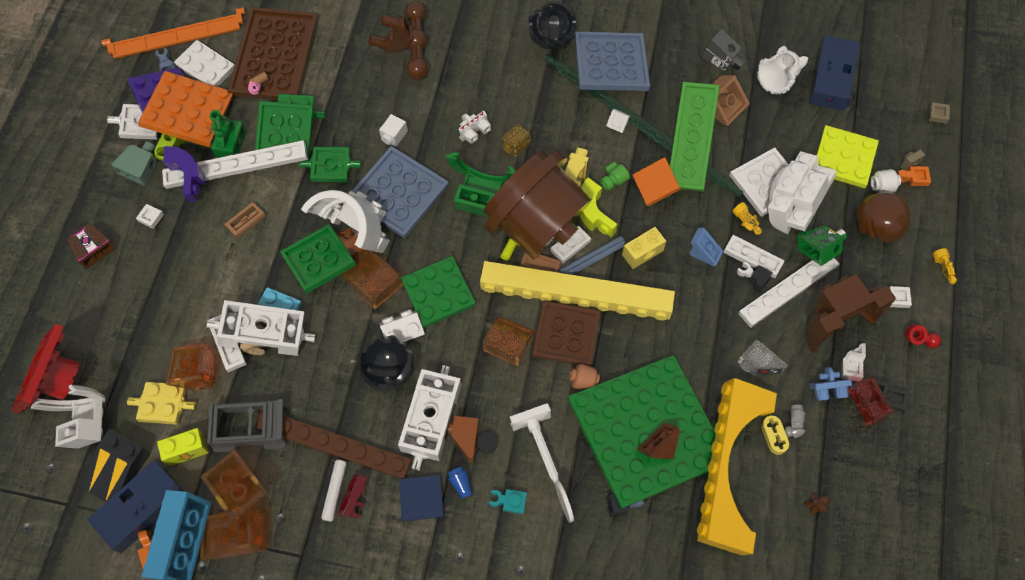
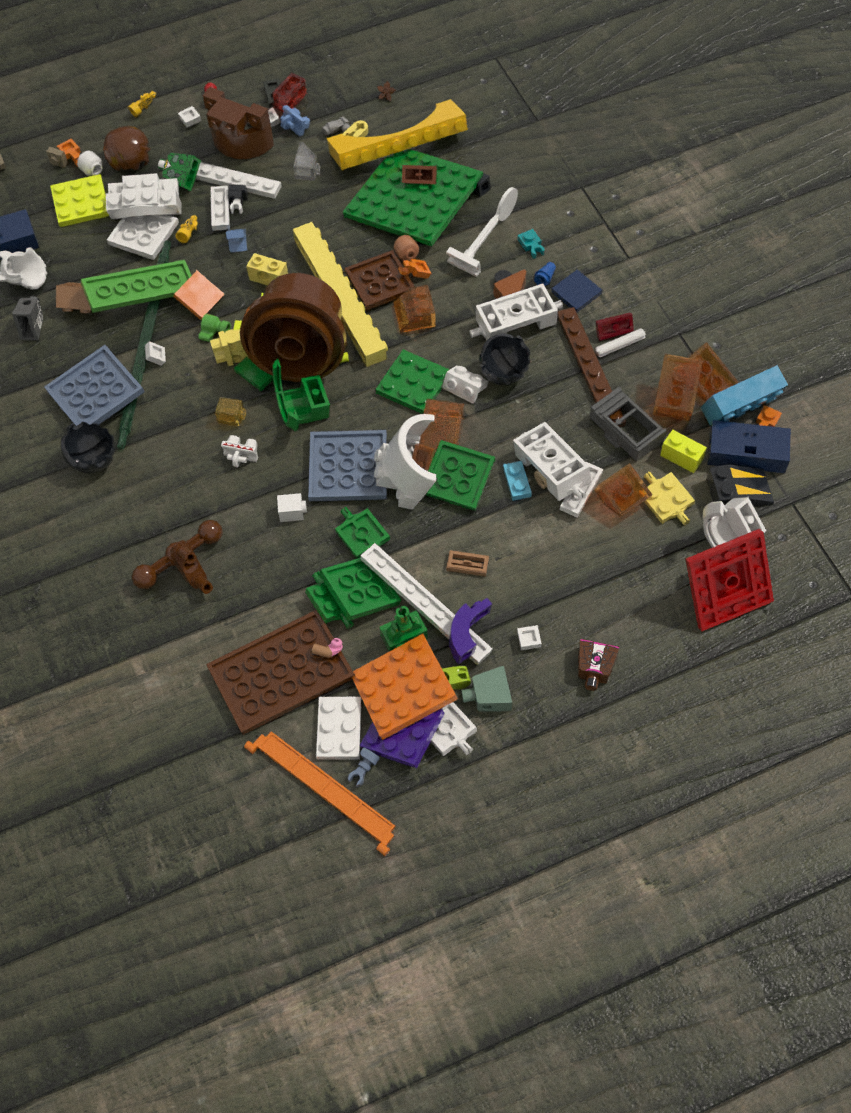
camera: 125 degrees left, 5 degrees down
none -> orange plate [398,259,432,279]

